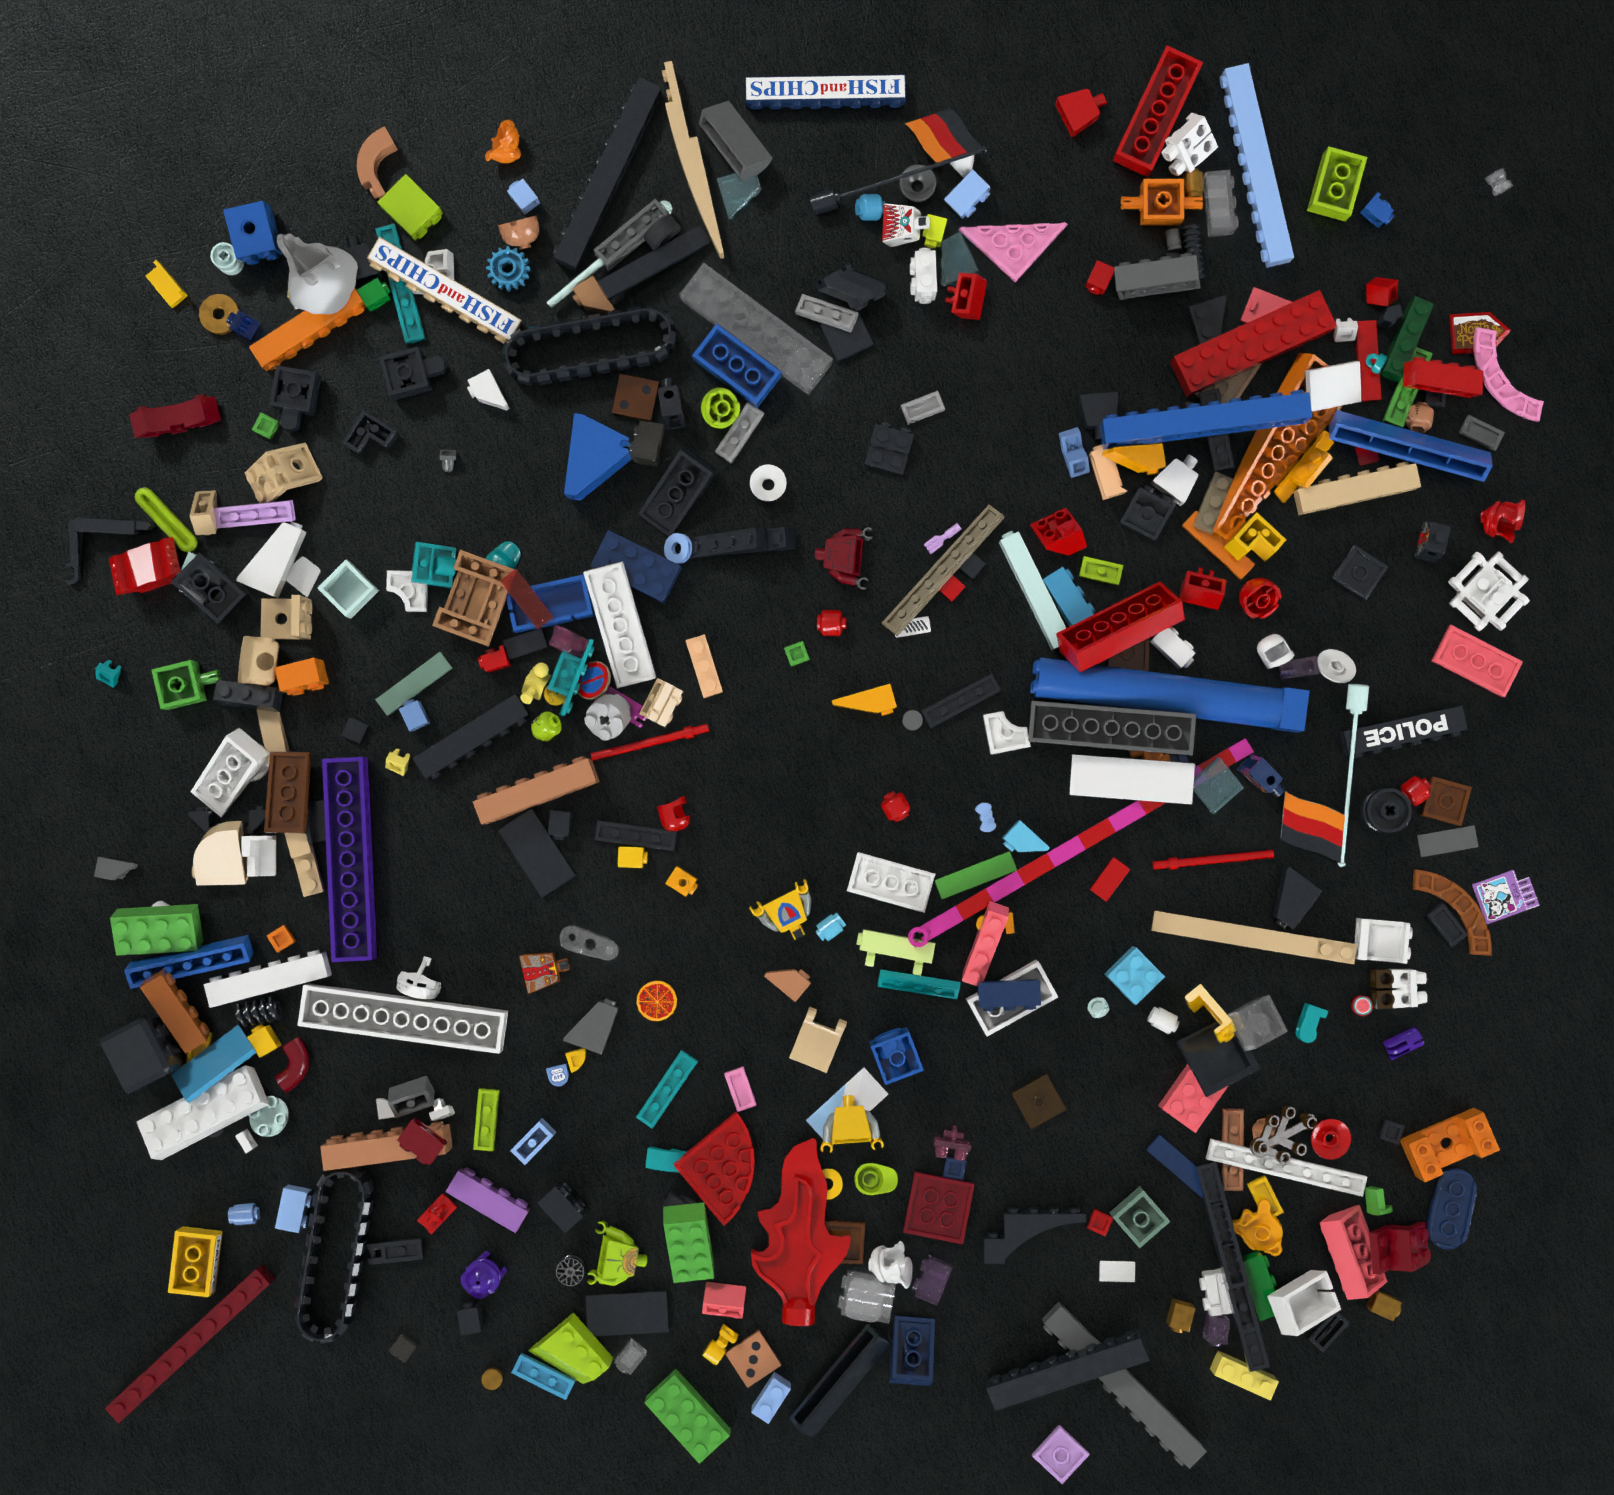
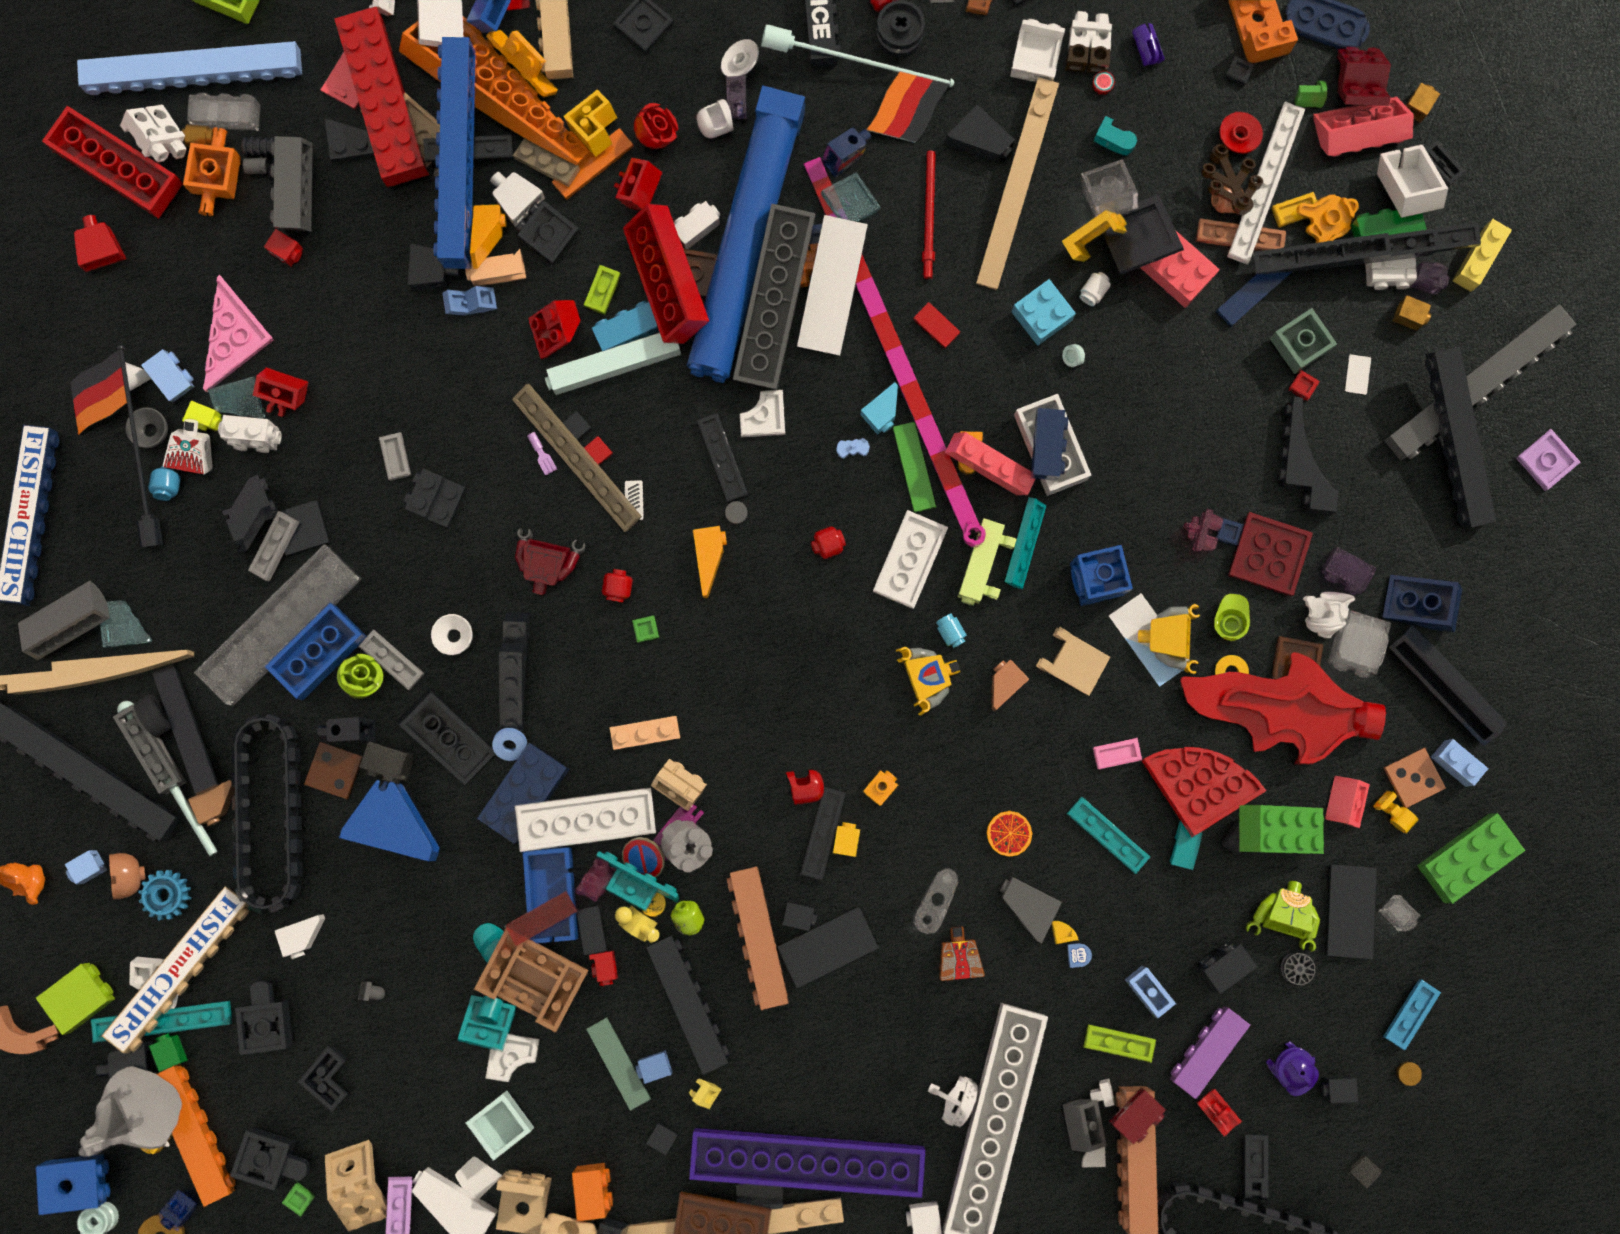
camera: 90 degrees left, 5 degrees down
lime wedge [528,1313,613,1384] -> none
red bar [591,724,709,761] -> none
dark brown plate [1011,1074,1066,1129] -> none

